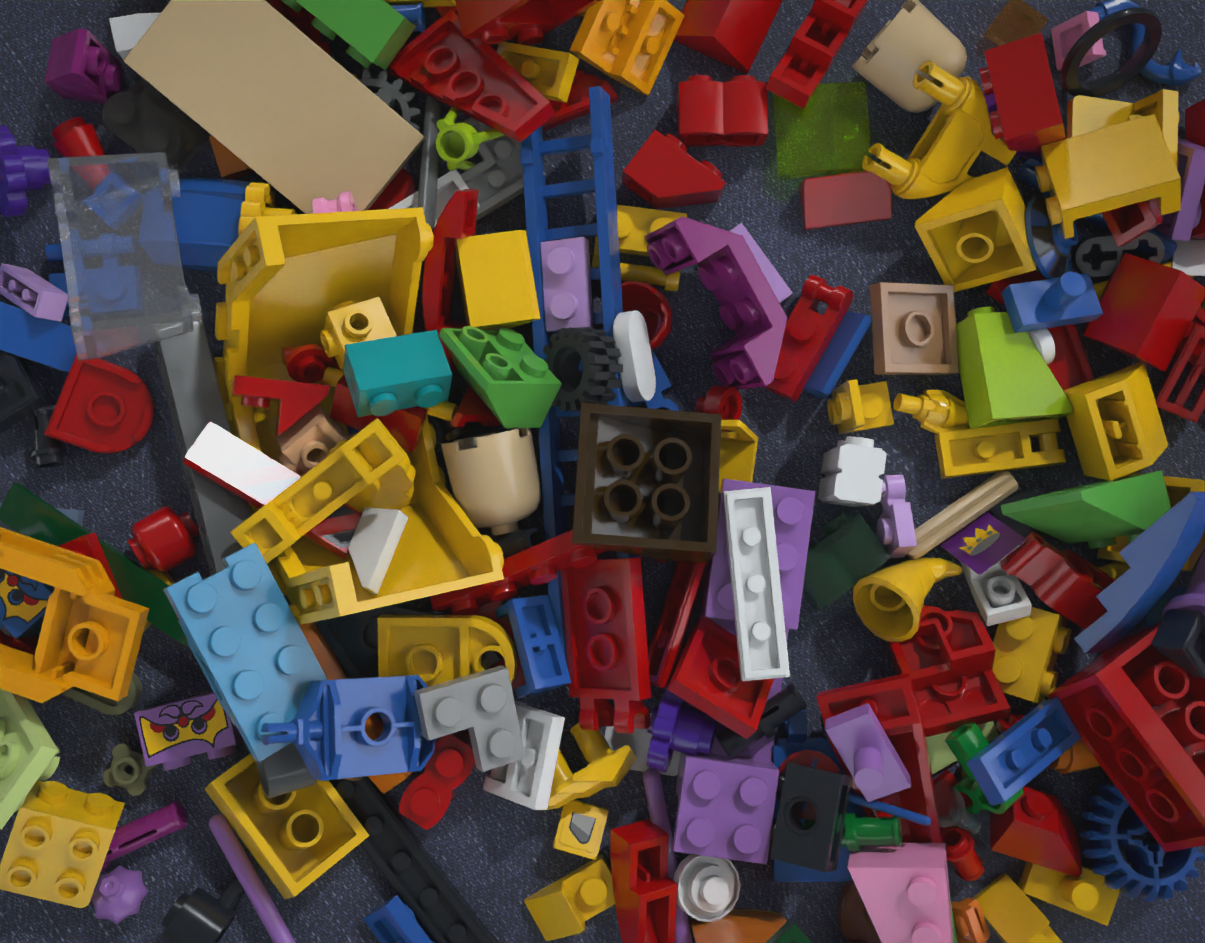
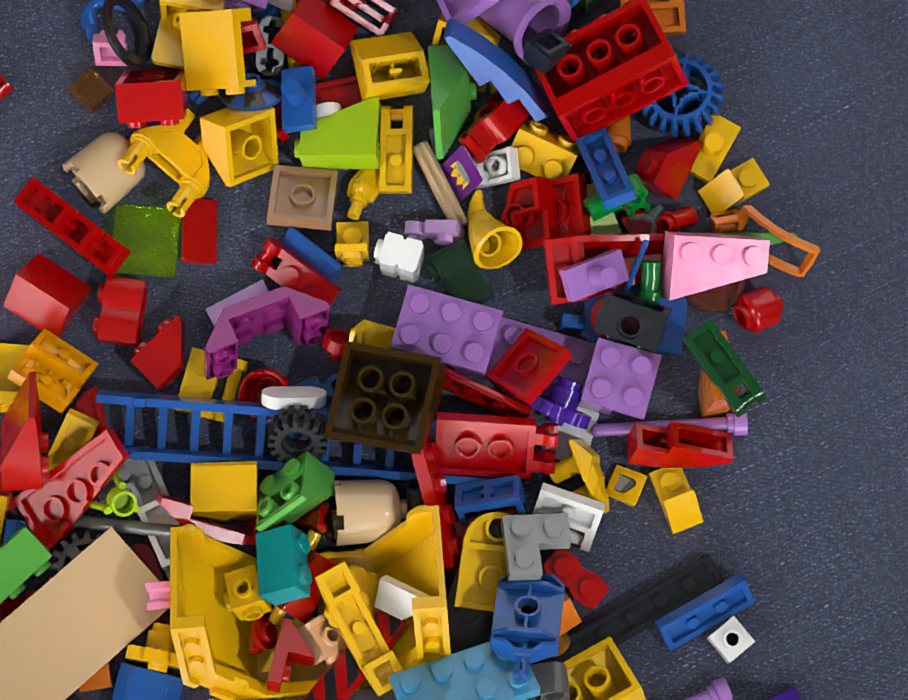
camera: 75 degrees left, 5 degrees down
lavender plate [541,237,594,333] -> none
white plate [673,854,741,922] -> none
black pin [715,683,807,760] -> none
white tile [722,487,790,681] -> none

